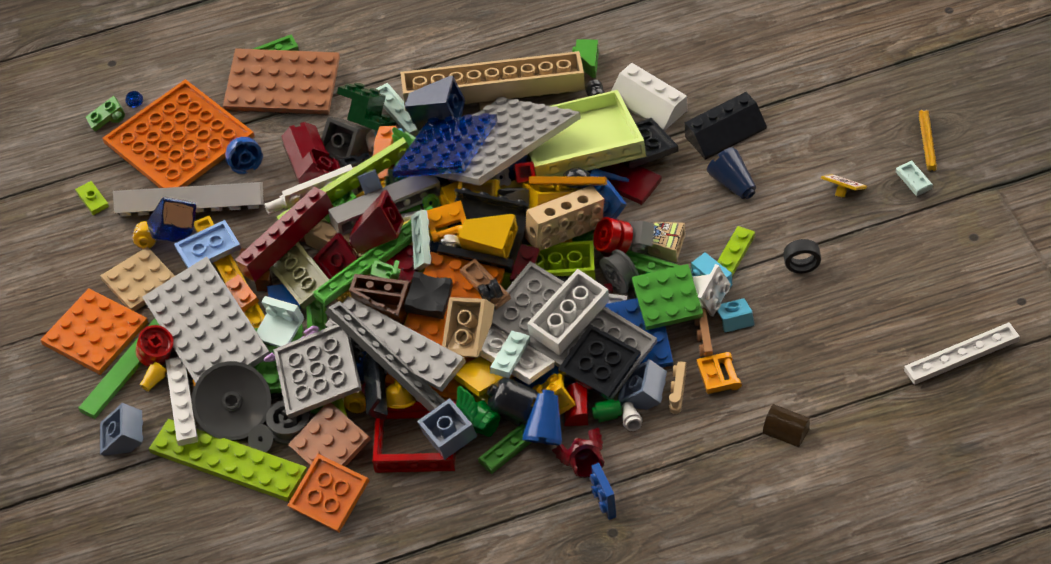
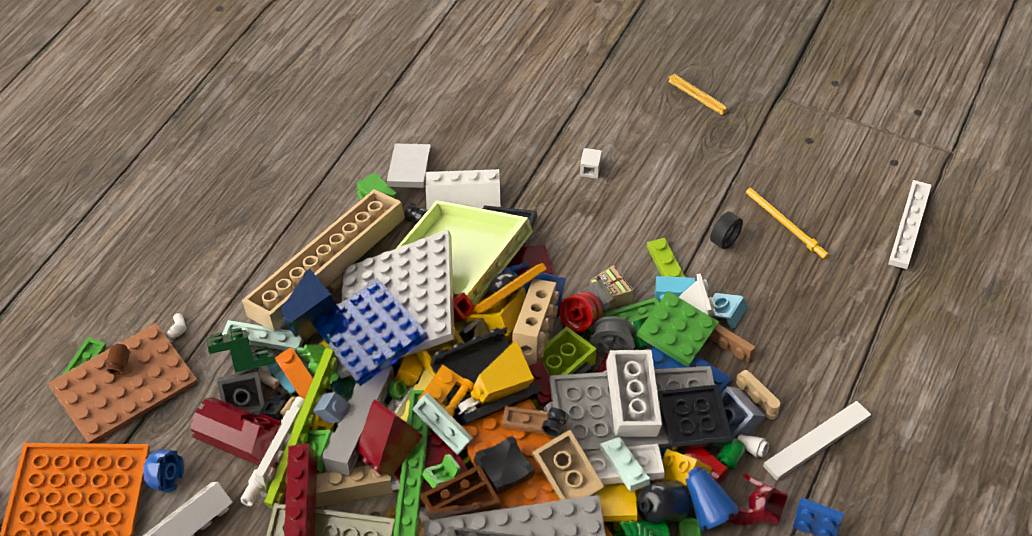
camera: 50 degrees left, 0 degrees up
dark red plate [313,233,360,280] -> none
black slope [684,92,767,160] -> none
light orange plate [697,352,742,394] -> none
dark blue cone [707,147,756,199] -> none
dark brown brick [763,404,810,447] -> none
yellow piece [821,174,867,198] -> none
light aqua plate [896,161,933,196] -> none
none -> reddish brown brick [105,344,130,375]
none -> white arm [167,313,187,339]
none -> tile [387,143,431,188]
none -> white brick [580,148,602,179]
none -> yellow bar [746,188,829,260]
none -> white tile [763,401,871,481]

